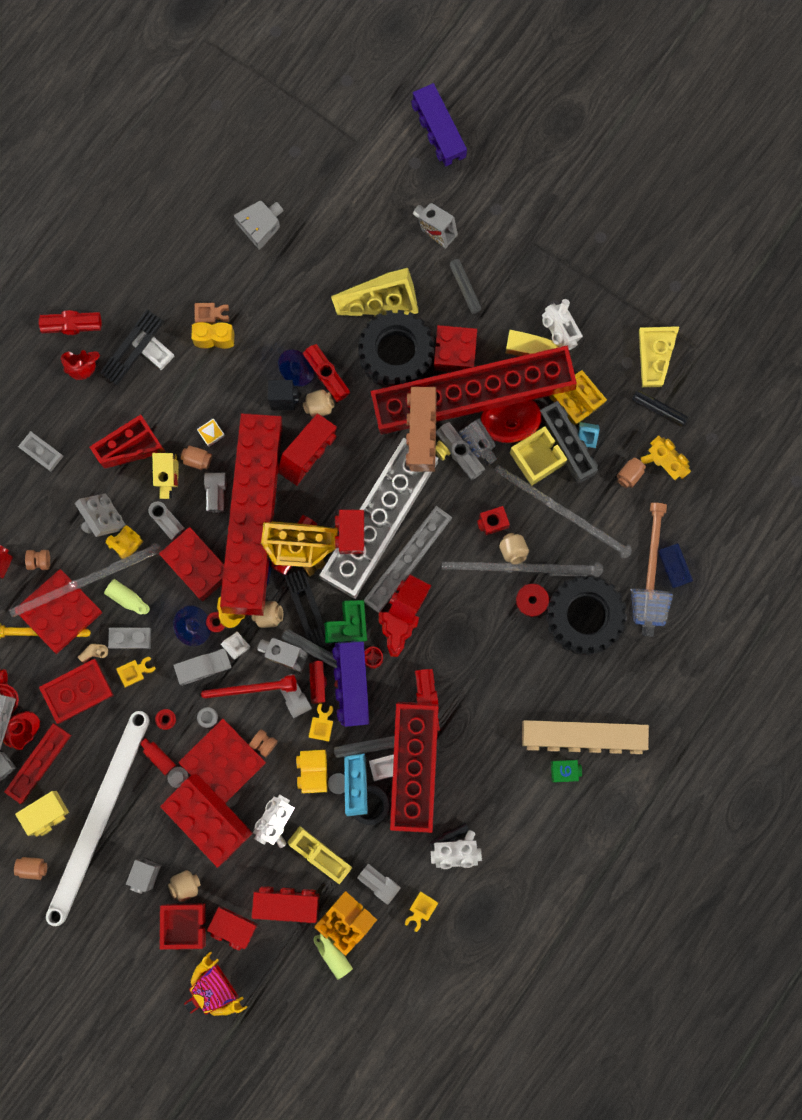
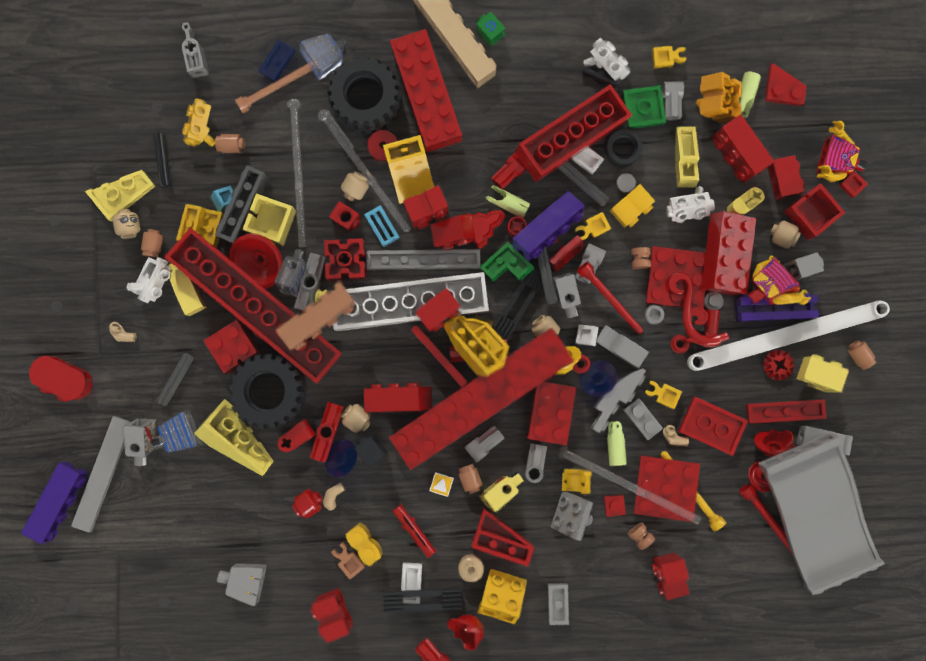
camera: 130 degrees left, 5 degrees up
medium azure tile [344,754,367,816] -> none
none -> red brick [29,356,93,402]
none -> light grey tile [71,416,131,533]
none -> tan arm [109,322,137,342]
none -> tan head [112,209,140,239]
none -> nougat brick [141,229,163,258]
none -> torso [151,411,203,453]
none -> light grey piece [182,23,209,78]
none -> red piece [278,419,316,452]
none -> red head [292,489,323,518]
none -> red brick [311,587,354,643]
none -> tan arm [323,482,345,510]
none -> red brick [324,238,367,282]
none -> medium azure tile [364,205,400,247]
none -> yellow slope [383,135,434,204]
none -> red brick [390,29,462,153]
none -> red pin [392,504,437,558]
none -> red brick [403,185,449,229]
none -> red tile [410,325,467,387]
none -> tan head [458,554,484,582]
none -> yellow bracket [477,569,527,624]
none -> yellowish green piece [486,186,530,218]
none -> light grey slope [590,369,646,433]
none -> red plate [603,495,626,517]
none -> green plate [622,85,666,129]
none -> red plant [668,272,729,347]
none -> light yellow piece [727,187,765,216]
none -> dark purple brick [735,291,819,322]
none -> torso [748,256,811,305]
none -> red gear [763,350,795,380]
none -> red wing [765,64,807,106]
none -> red plate [839,171,868,199]

